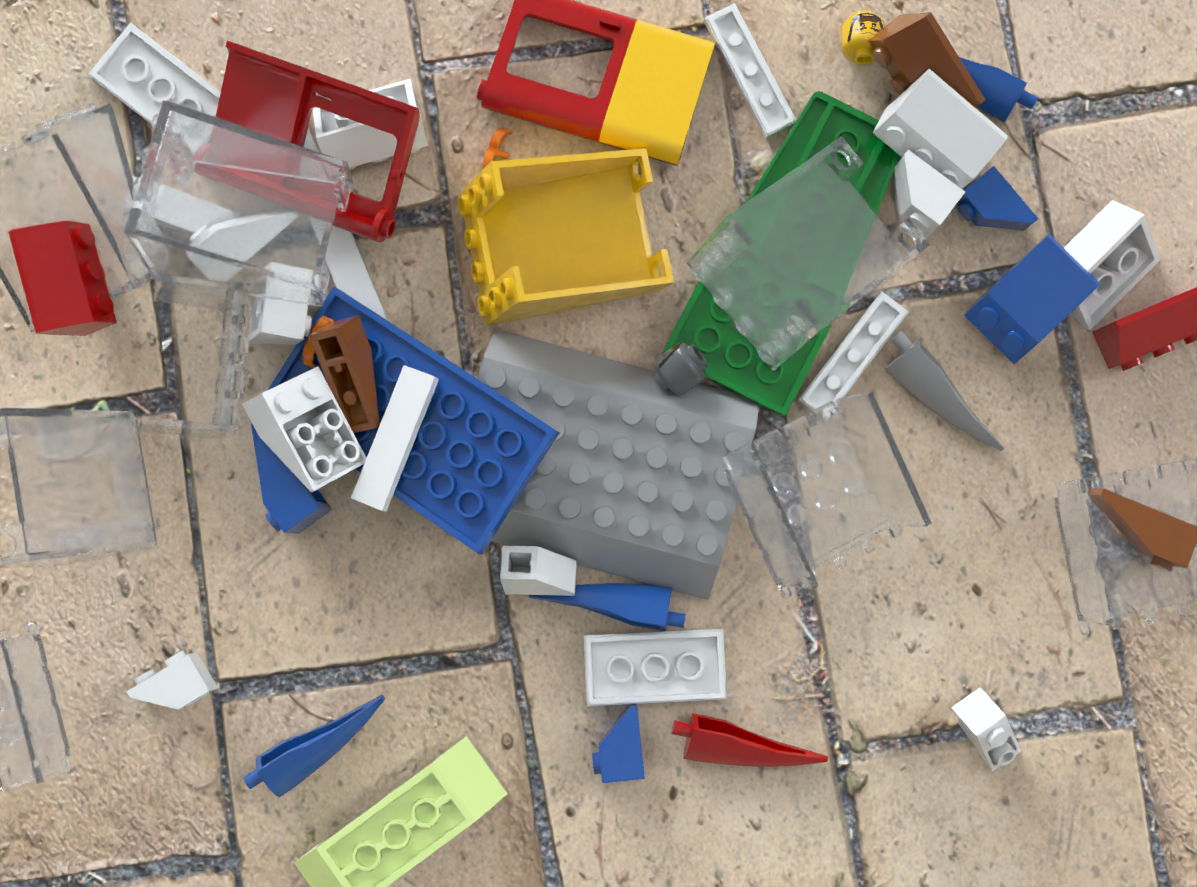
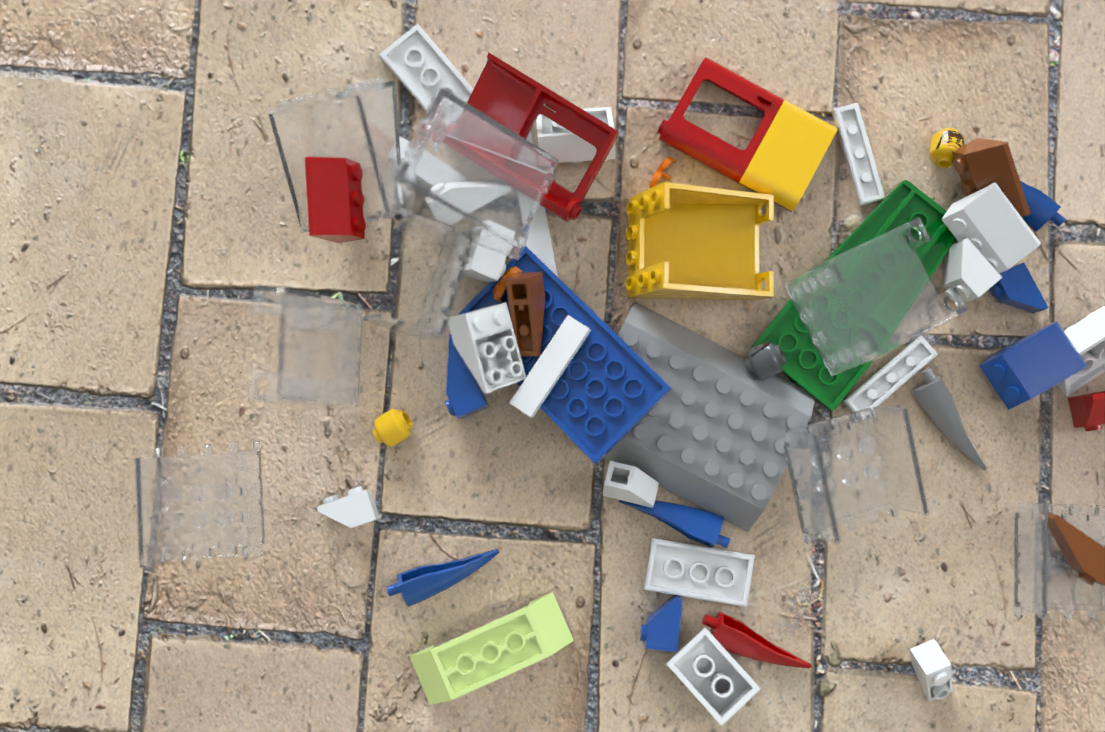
camera: 10 degrees right, 0 degrees up
none -> yellow head [373,409,413,447]
none -> white slope [666,628,760,726]

